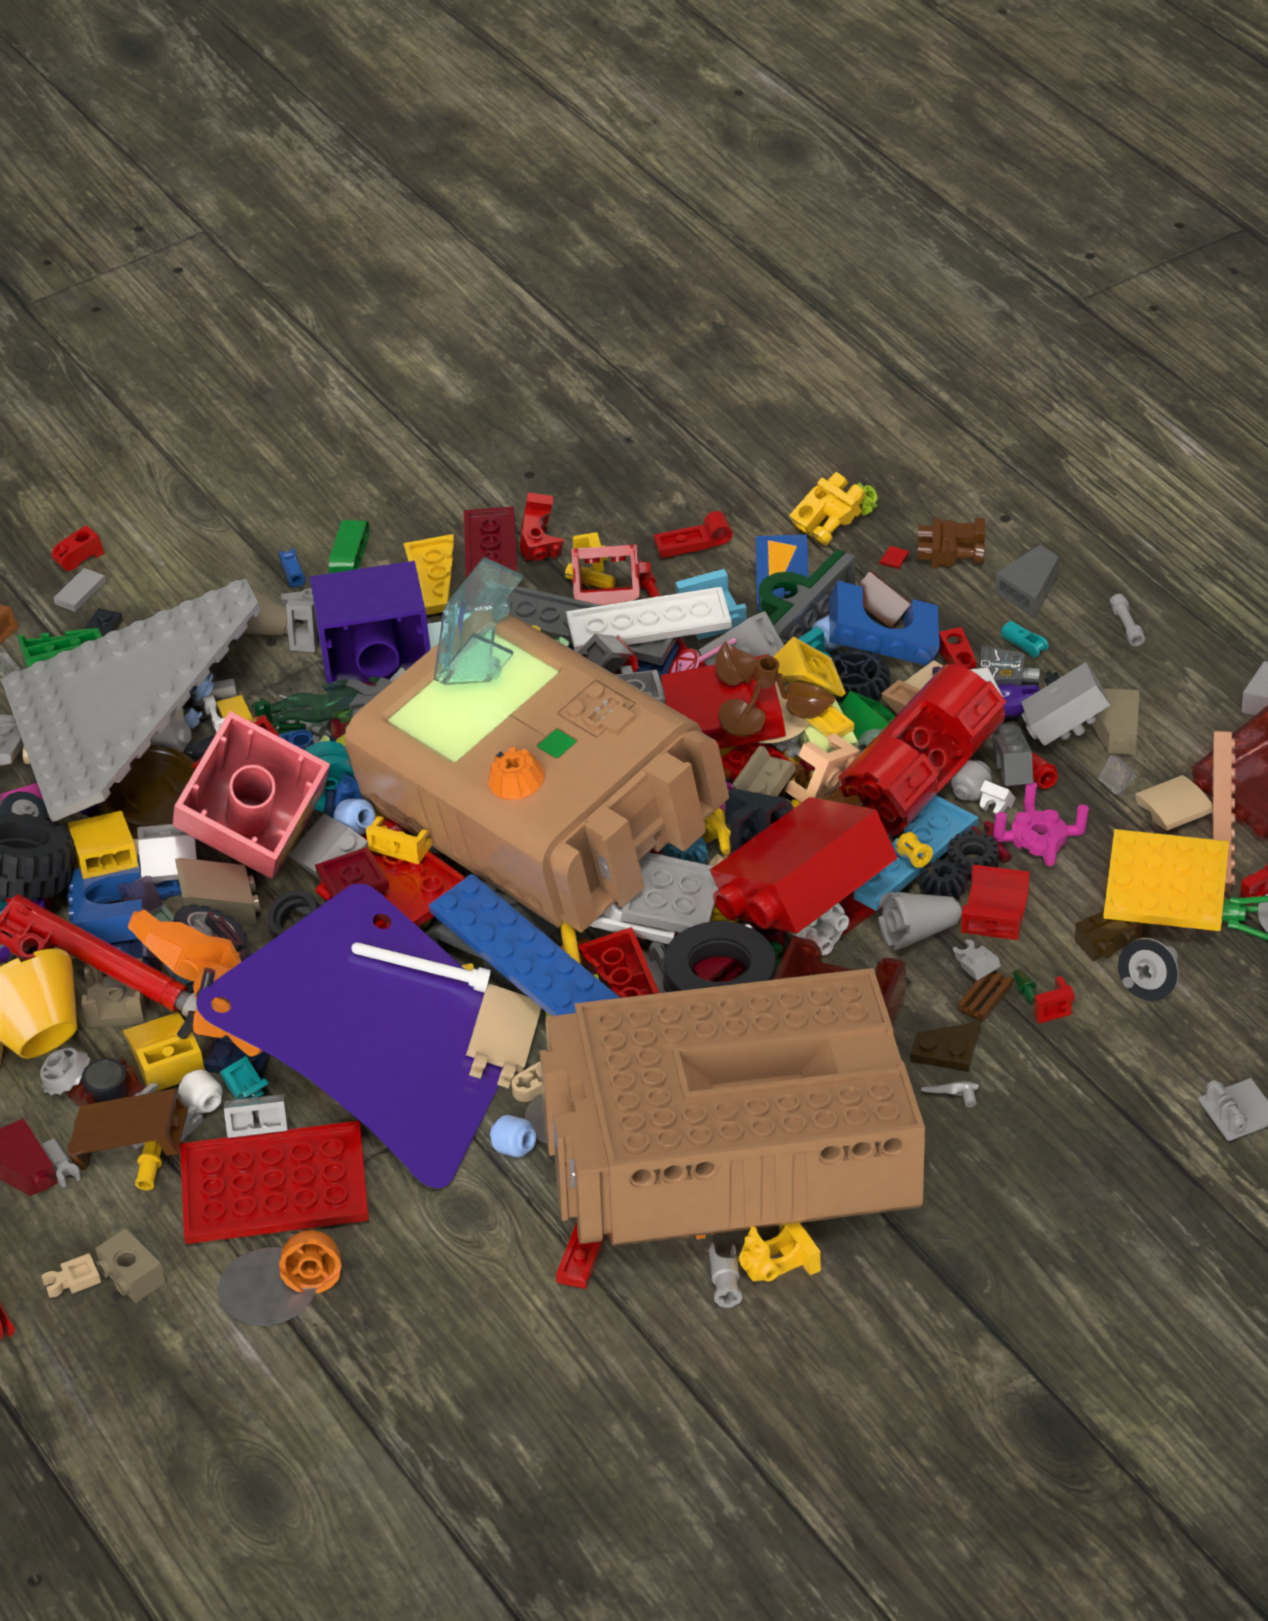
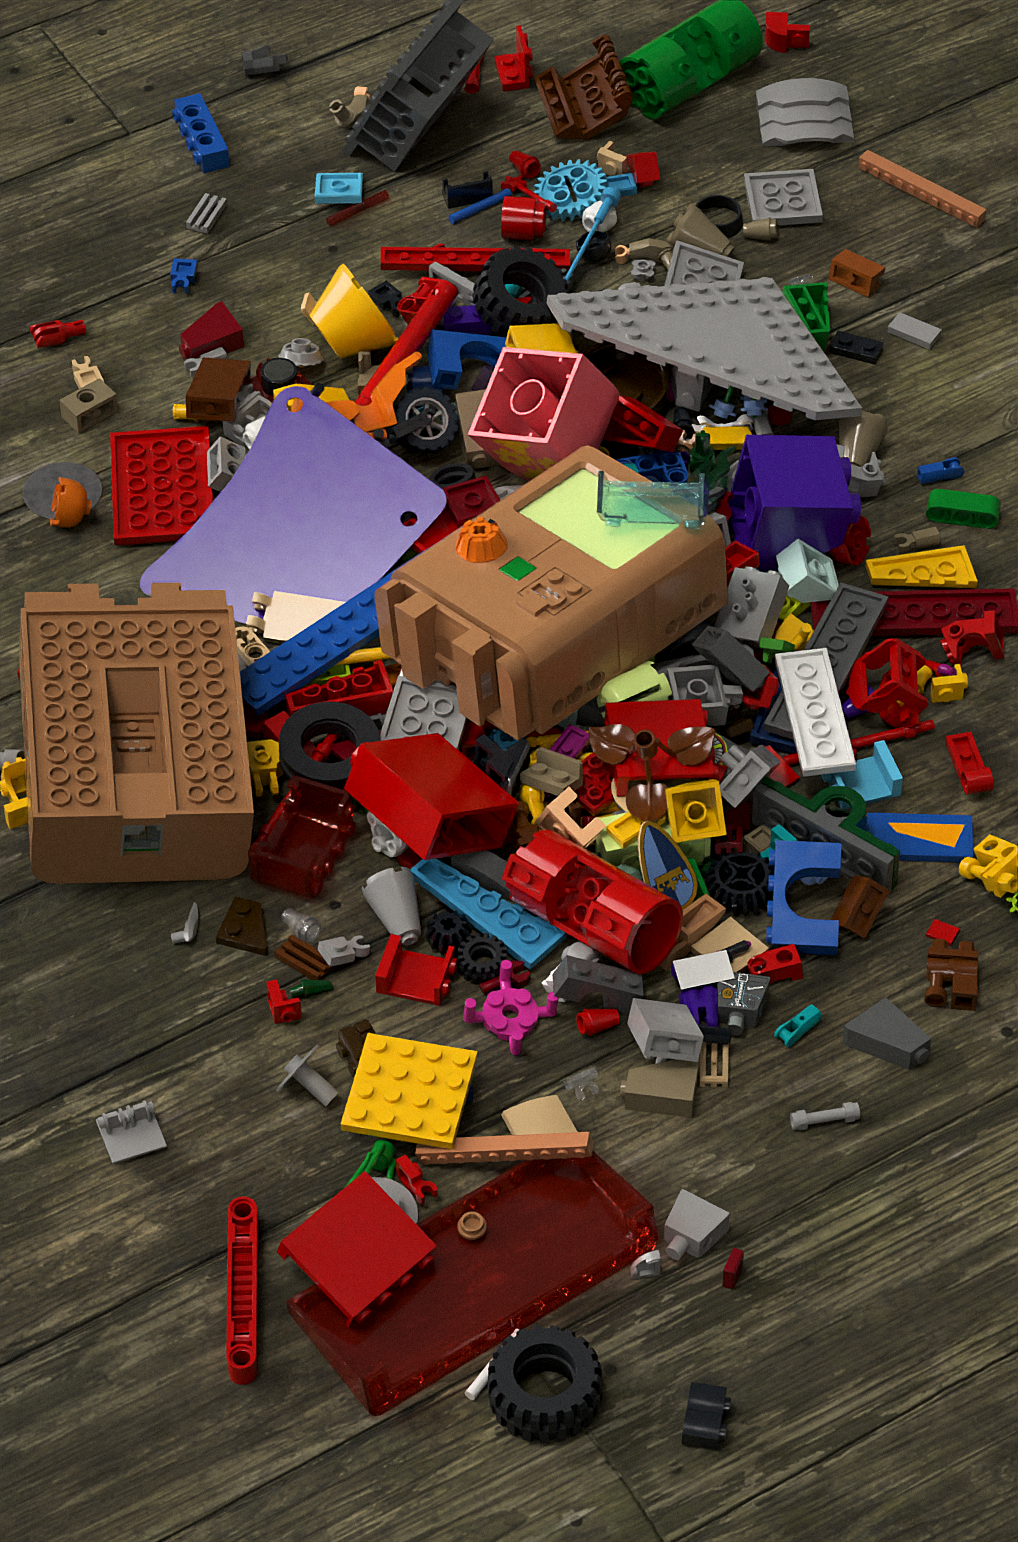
camera: 90 degrees right, 5 degrees up
red leg [51,525,105,571] -> none
white piece [351,943,490,992] -> none
bright pink piece [669,638,736,673] -> none
yellow bush [896,832,933,868] -> none
none -> clear cone [282,908,321,942]
none -> shield [638,821,698,910]
none -> piece [925,660,957,677]

